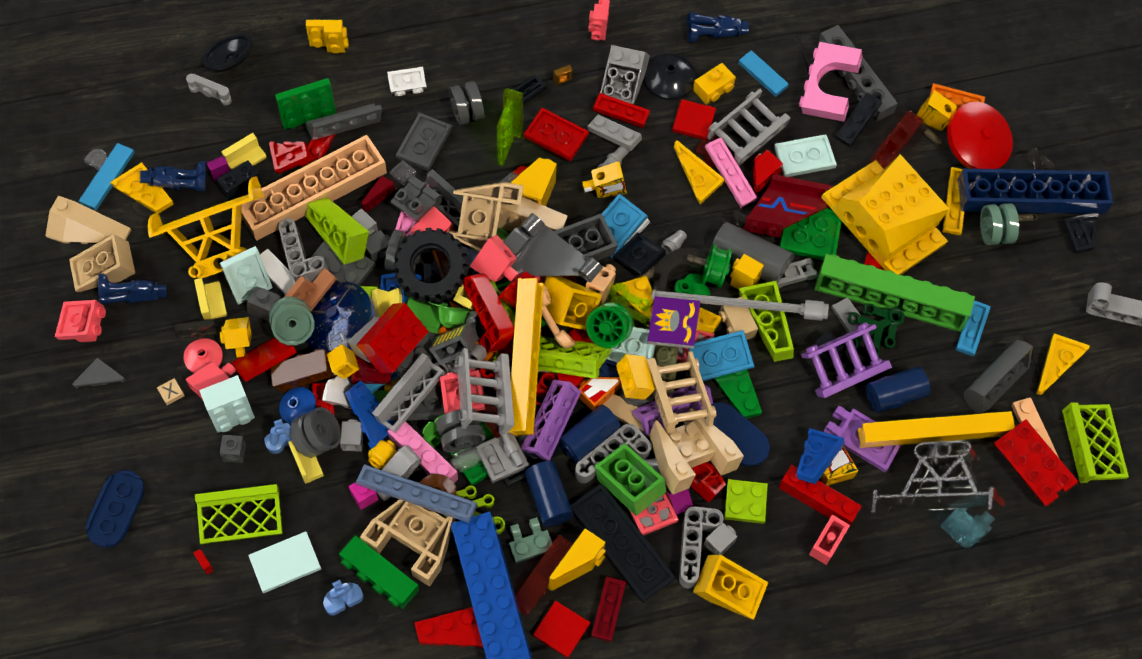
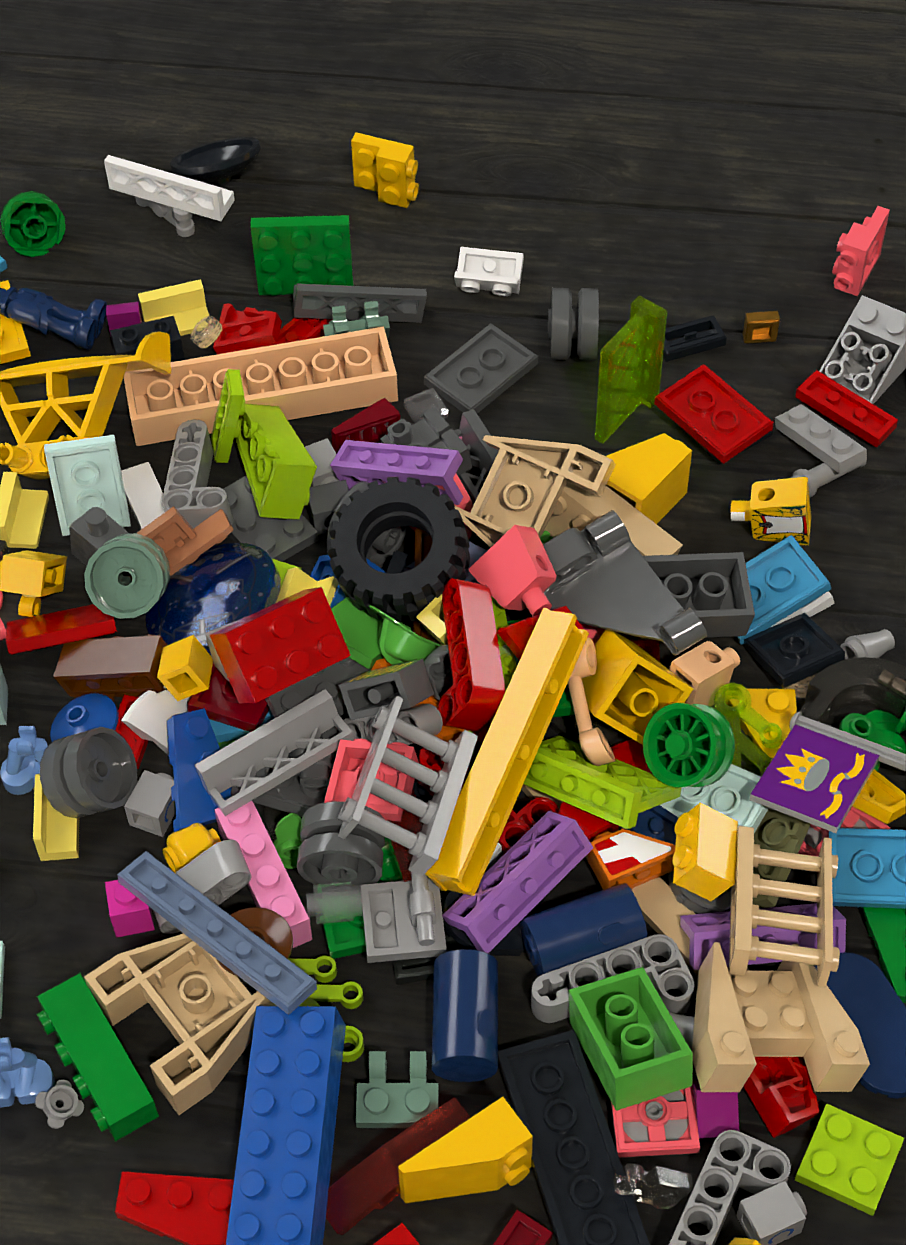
camera: 25 degrees right, 10 degrees down
none -> green cylinder [0,191,66,257]
none -> light grey plate [35,1080,84,1129]
none -> white fence [104,155,235,221]
none -> clear tile [191,316,222,349]
none -> lime plate [211,369,245,463]
none -> sand green plate [323,301,390,338]
none -> medium lavender fence [330,440,463,505]
none -> clear smoke plate [613,1164,694,1209]

